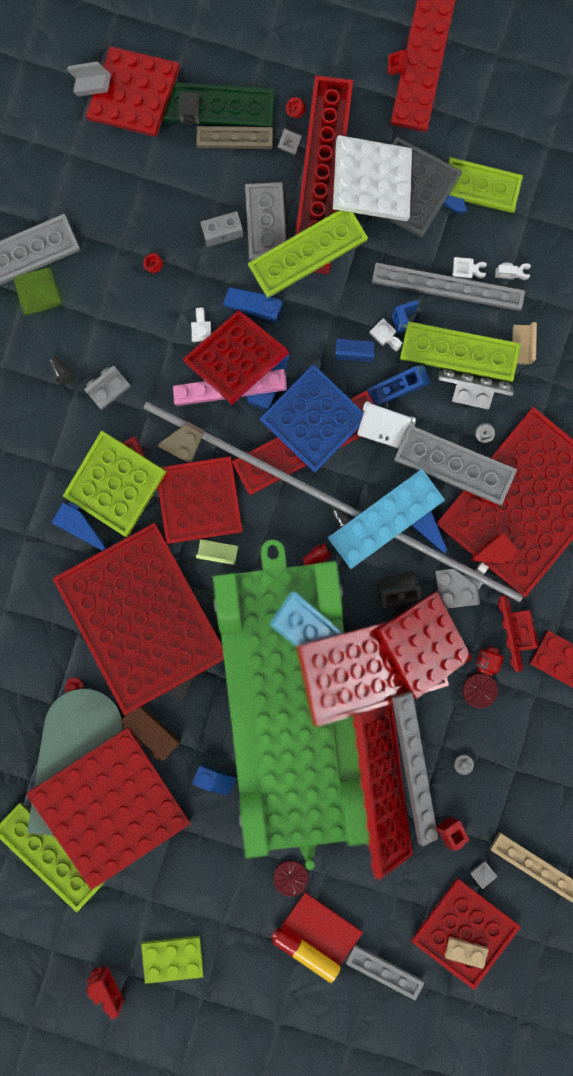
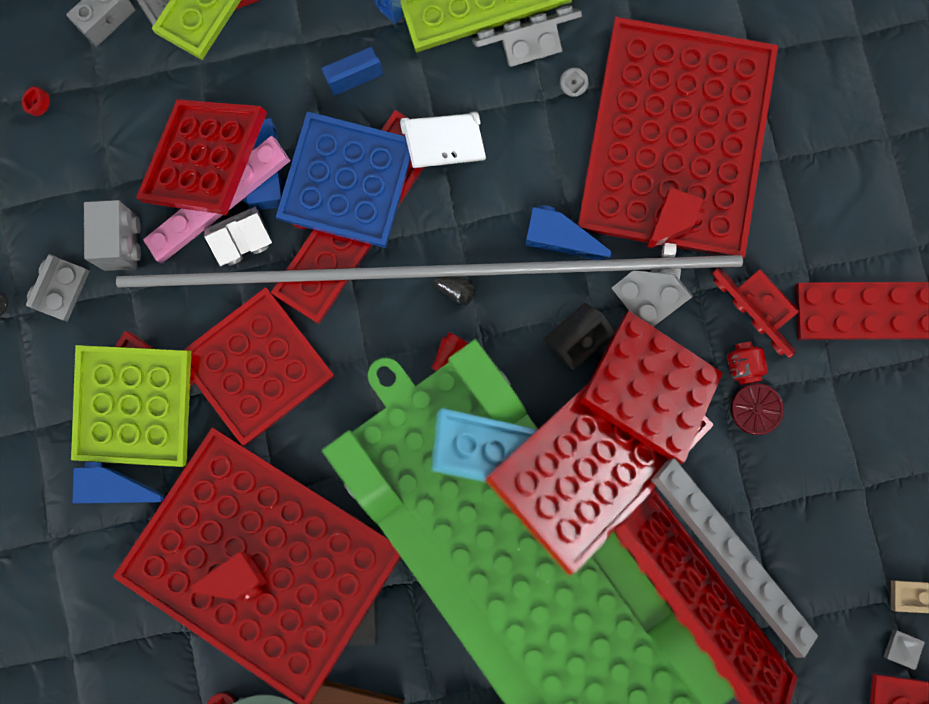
camera: 25 degrees left, 5 degrees down
dark tan wing [158,422,205,463] -> none
white plate [191,308,211,343] -> none
yellowish green panel [196,539,238,565] -> none
blue slope [223,287,282,324] -> none
medium azure plate [328,469,445,569] -> none
blue slope [367,366,431,406] -> none
white plate [370,318,402,351] -> none
light grey plate [394,425,517,506] -> none
red brick [436,817,469,851] -> none
light grey tile [453,754,474,775] -> none
none -> light grey brick [84,200,141,271]
none -> red slope [189,551,267,602]
none -> brick [204,206,272,266]

